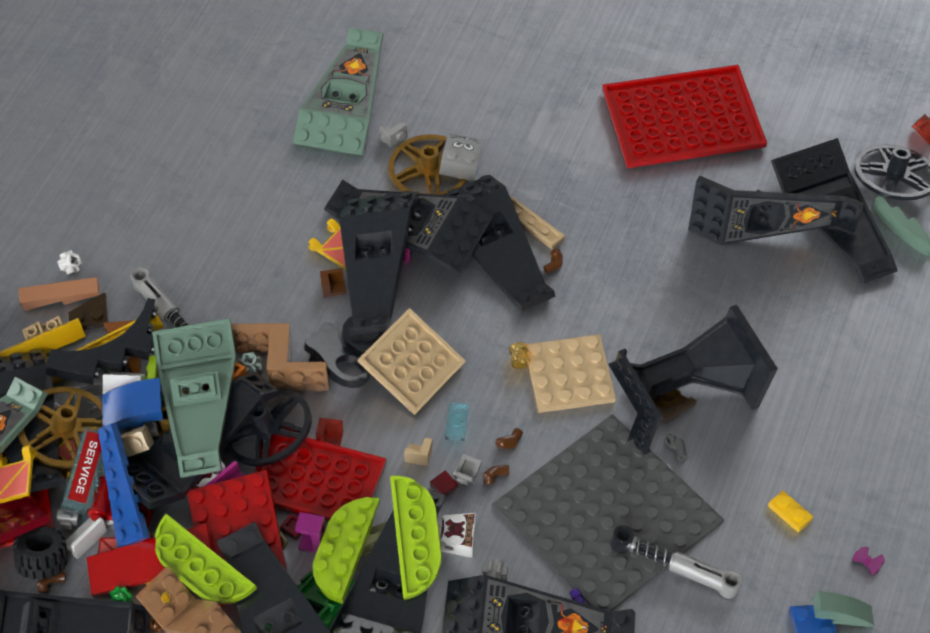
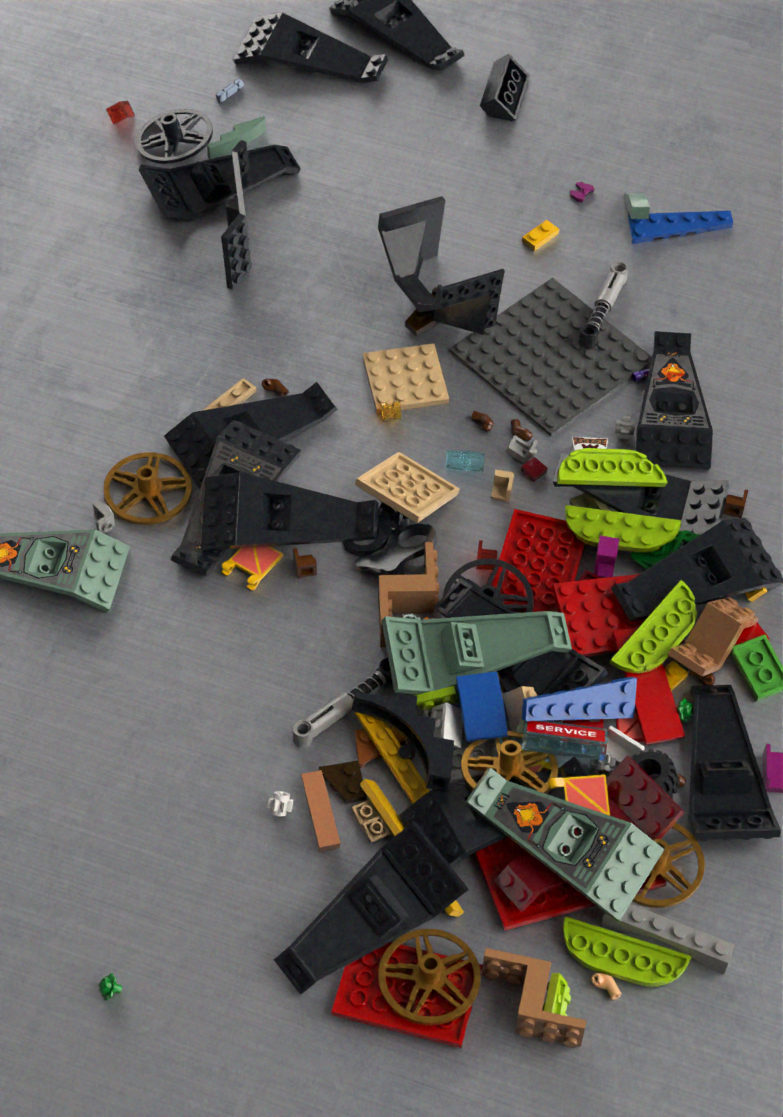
camera: 95 degrees left, 0 degrees up
light grey slope [439,133,483,181] -> none
red plate [602,64,767,169] -> none

